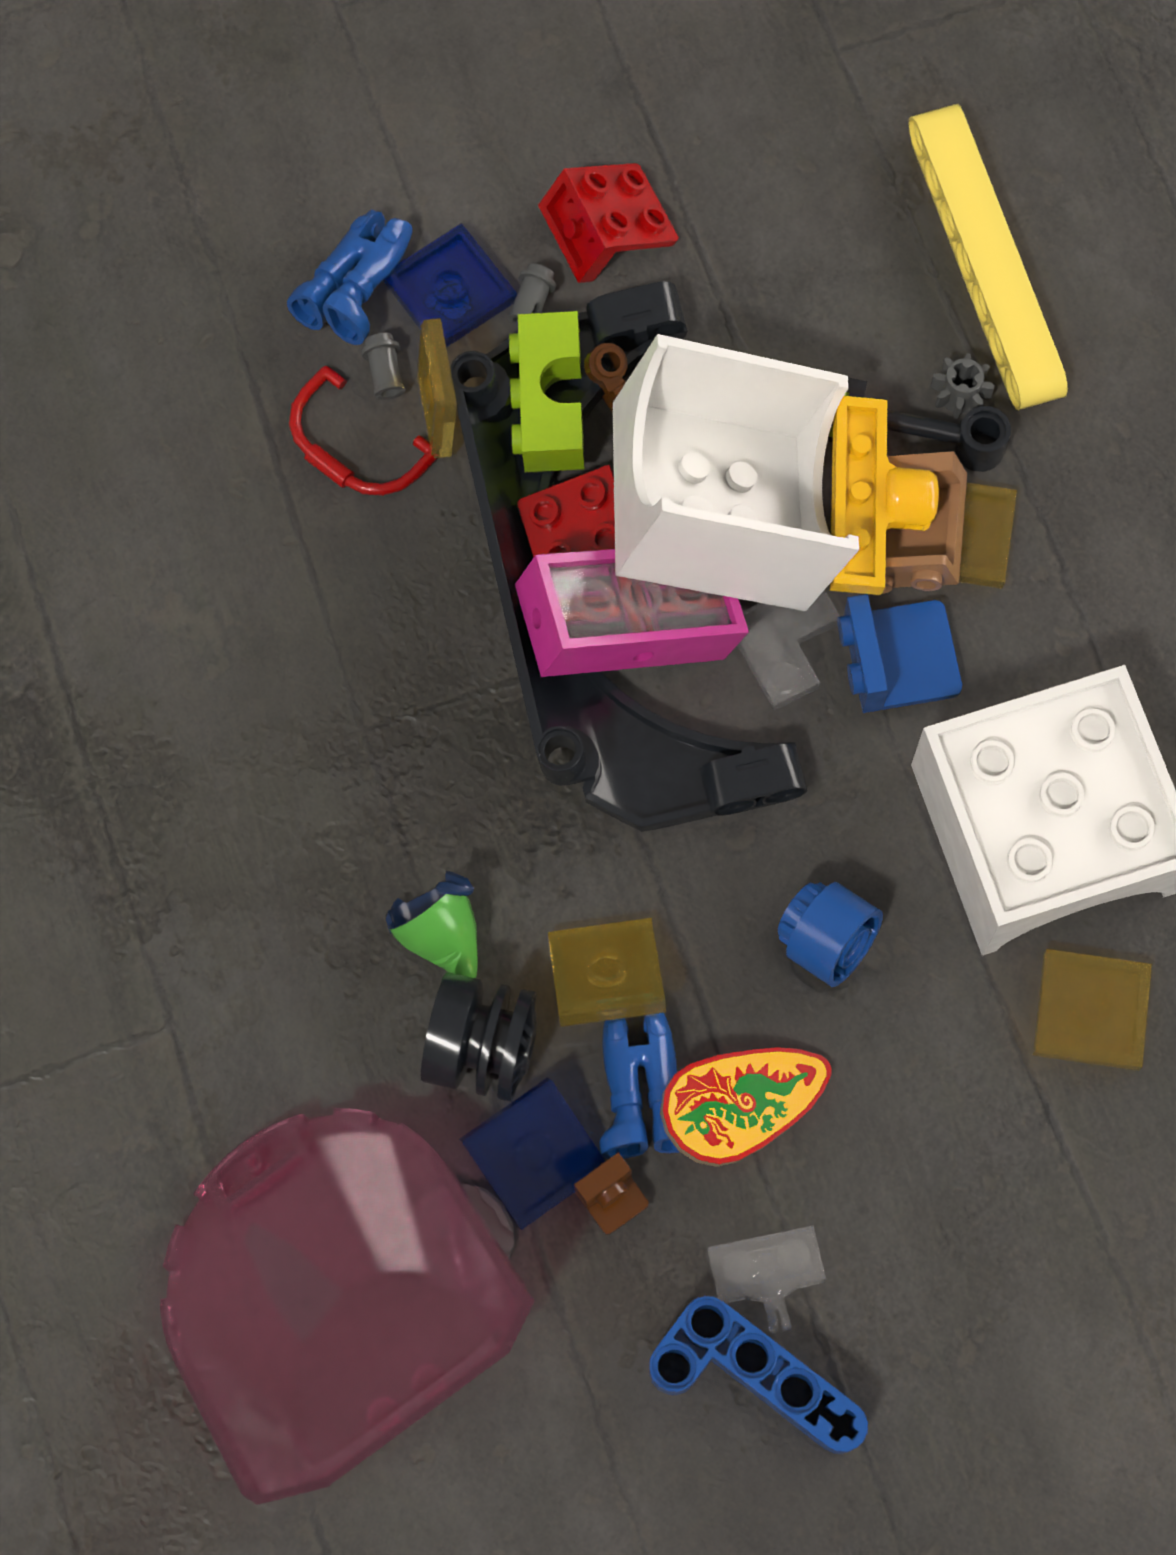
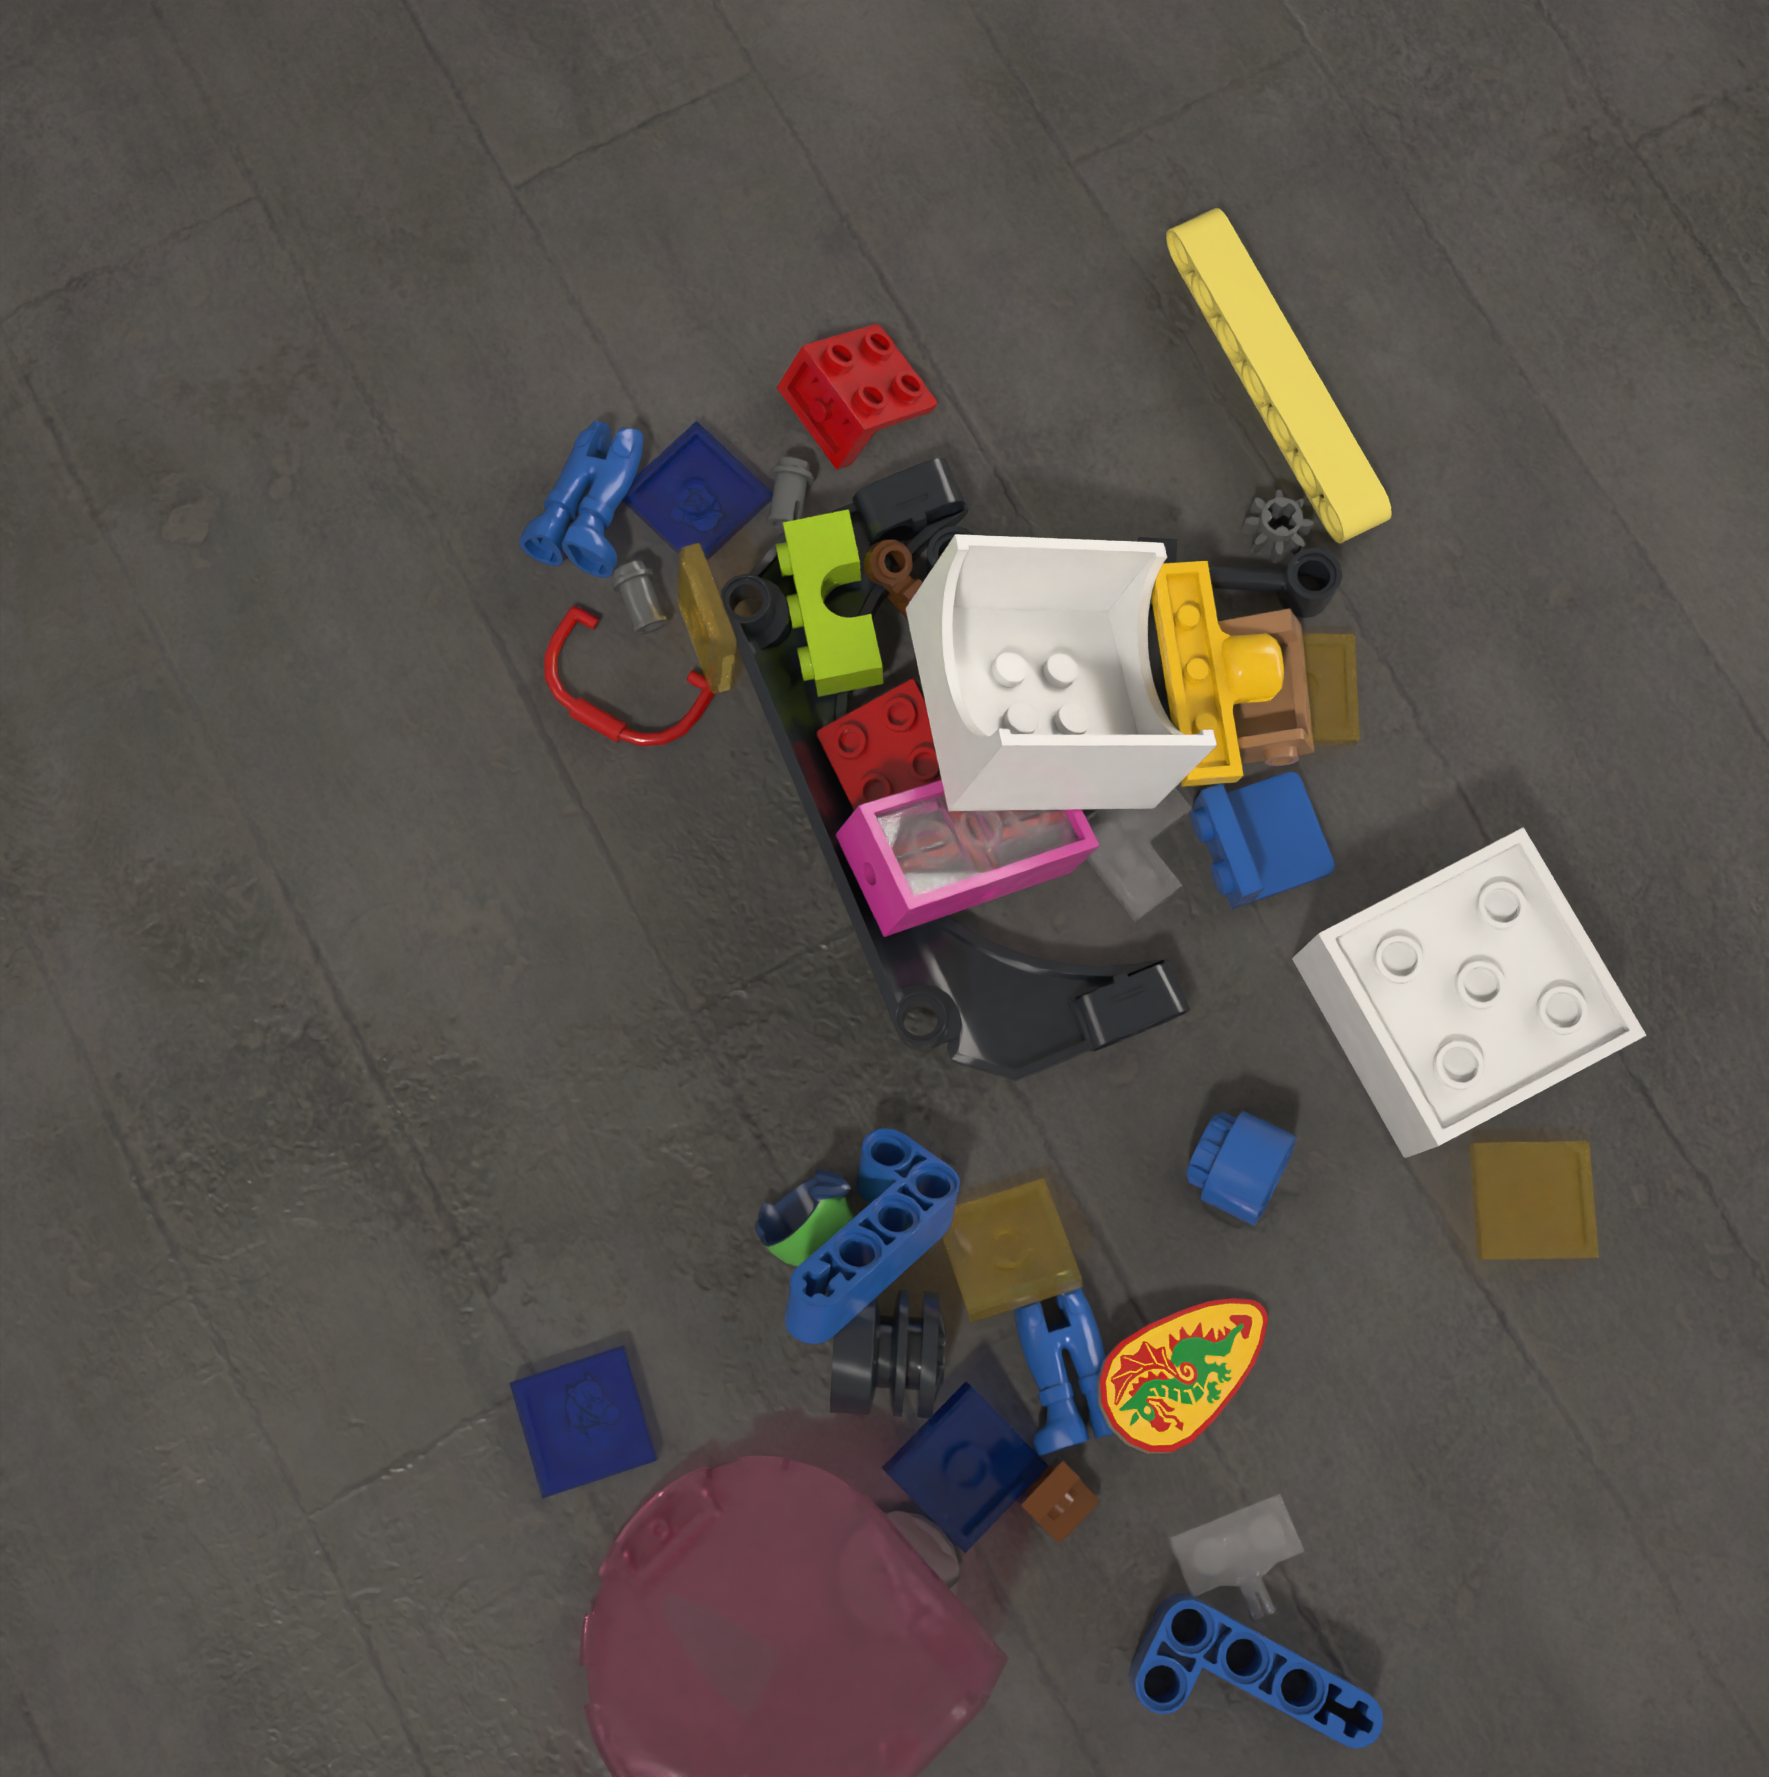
camera: 15 degrees left, 5 degrees up
none -> clear blue tile [510,1346,658,1499]
none -> blue beam [784,1128,960,1344]

